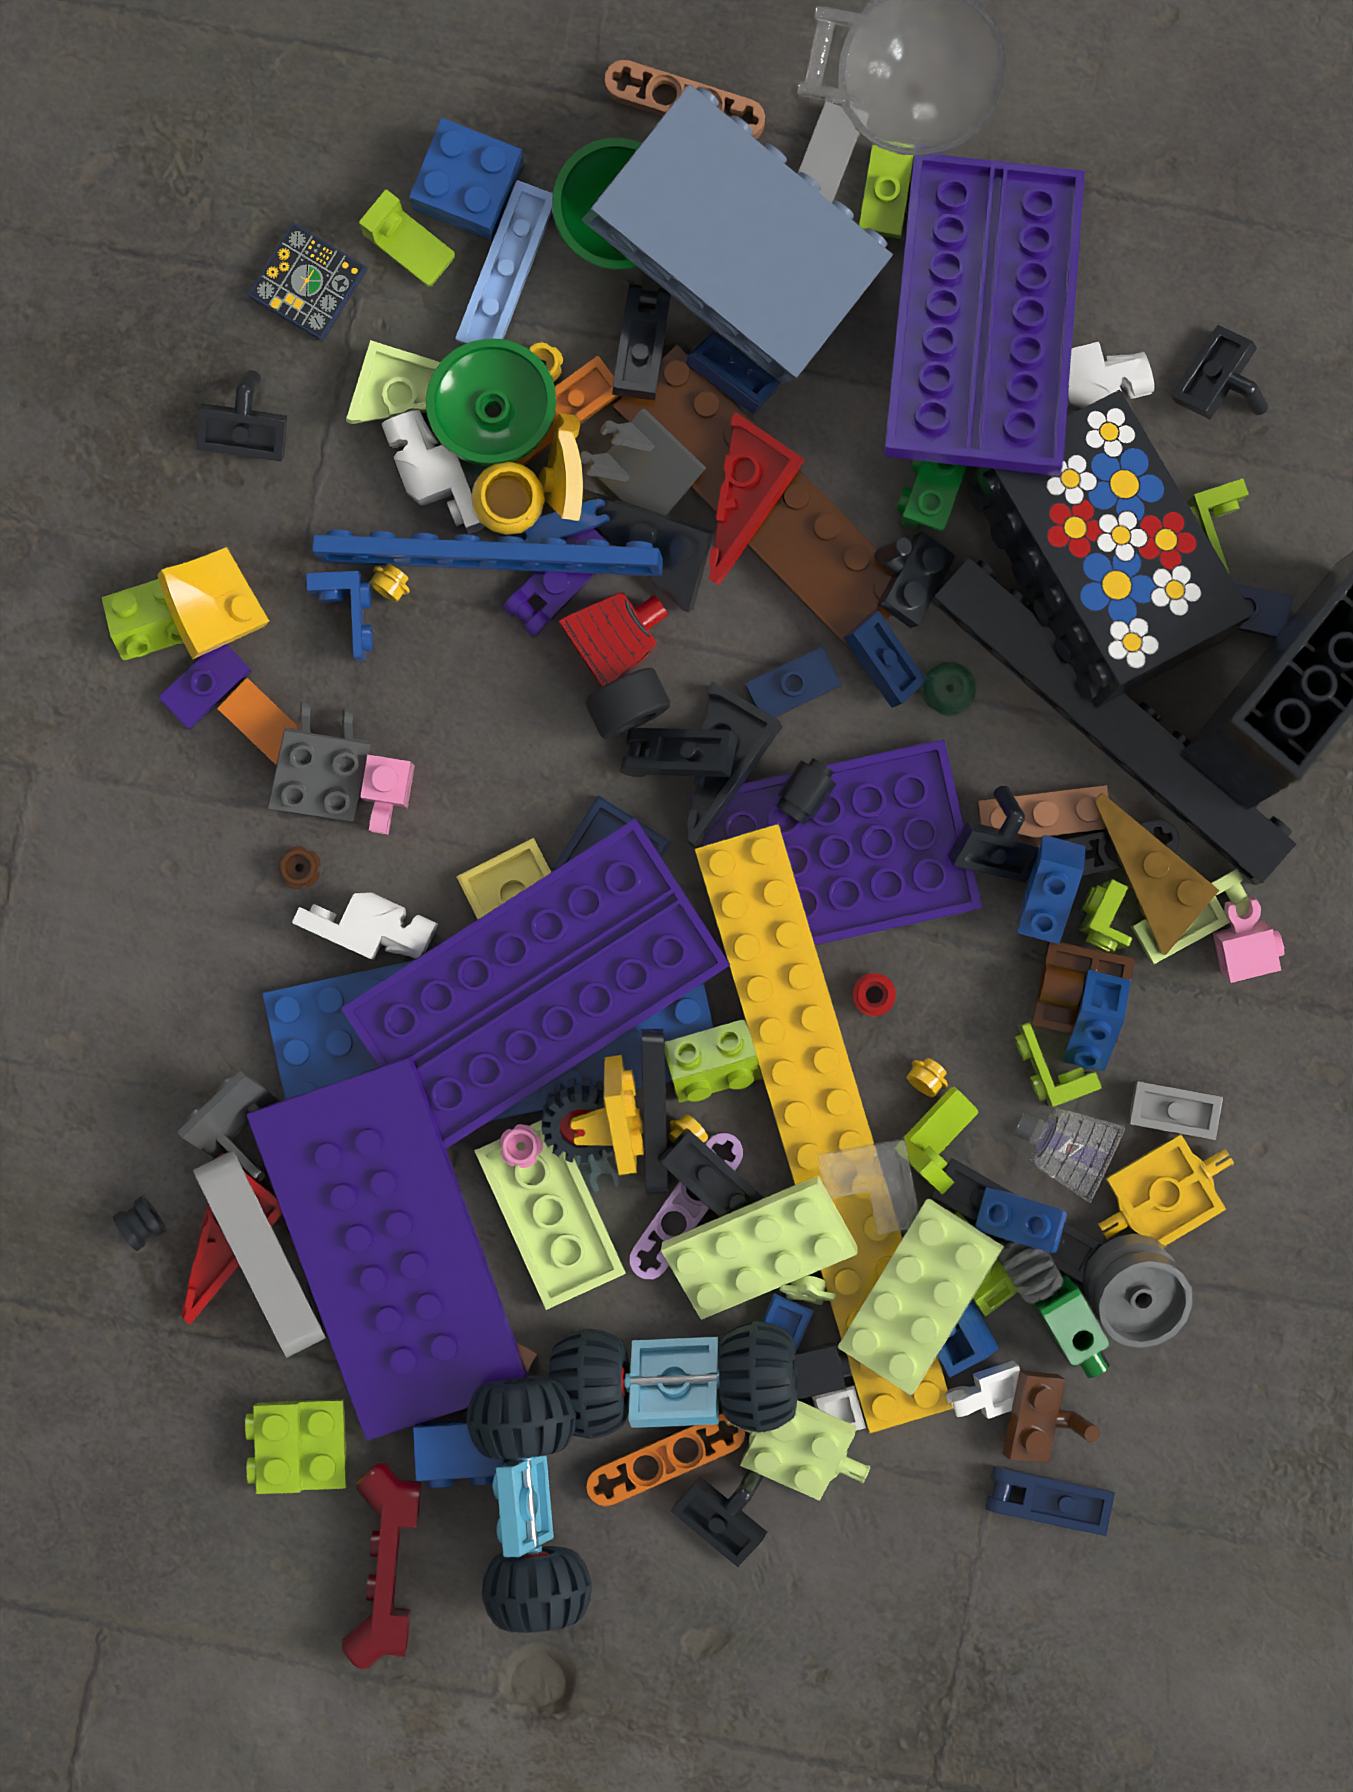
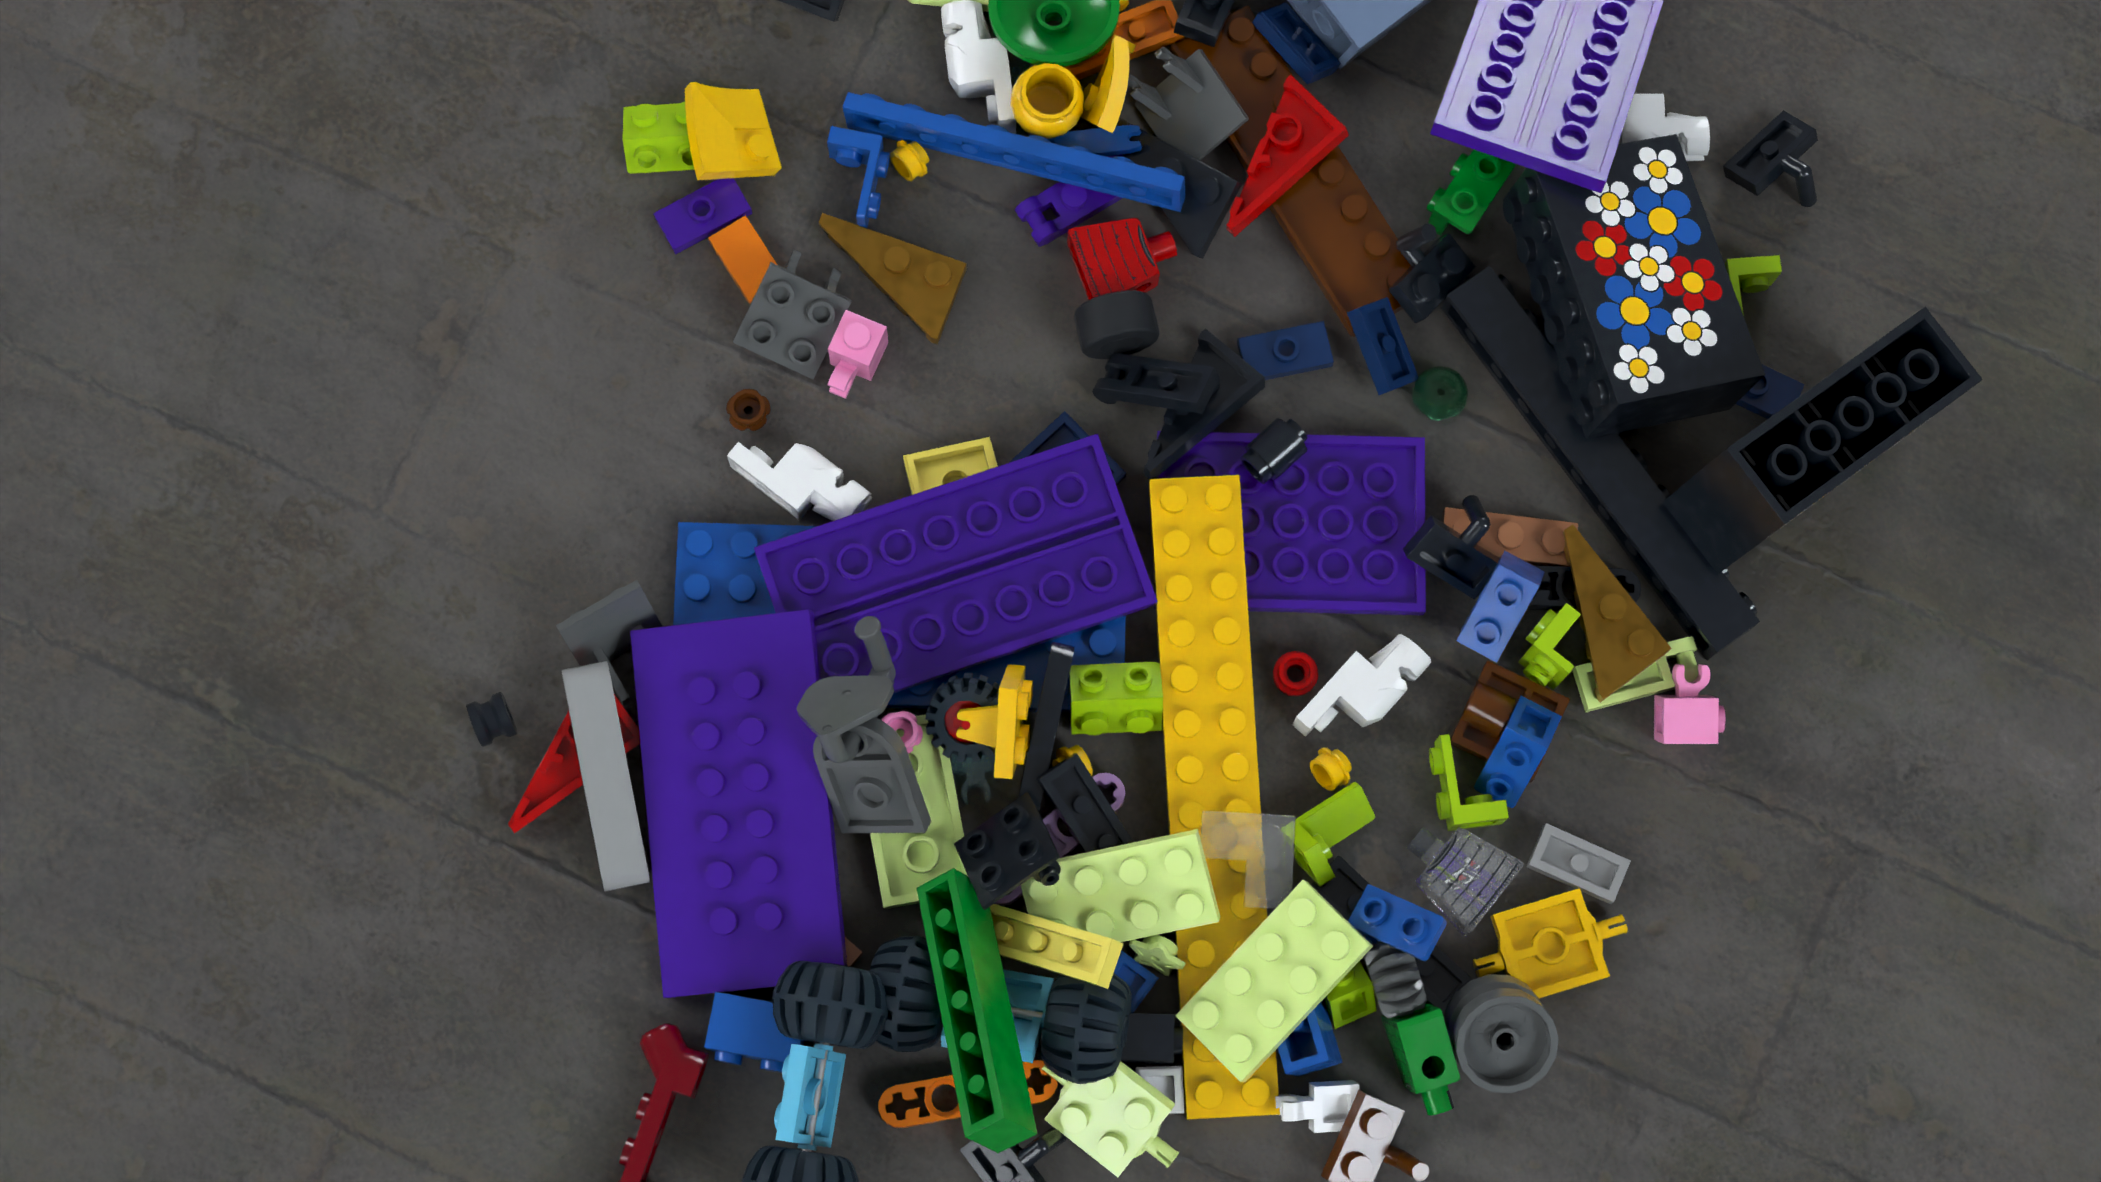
camera: 10 degrees right, 10 degrees down
lime plate [245,1399,347,1494] -> none
none -> dark grey plate [797,616,931,833]
none -> pearl gold wing [819,213,967,345]
none -> green brick [916,868,1037,1153]
none -> black hinge [954,792,1061,910]
none -> light yellow plate [990,904,1123,989]
none -> white plate [1292,634,1431,737]

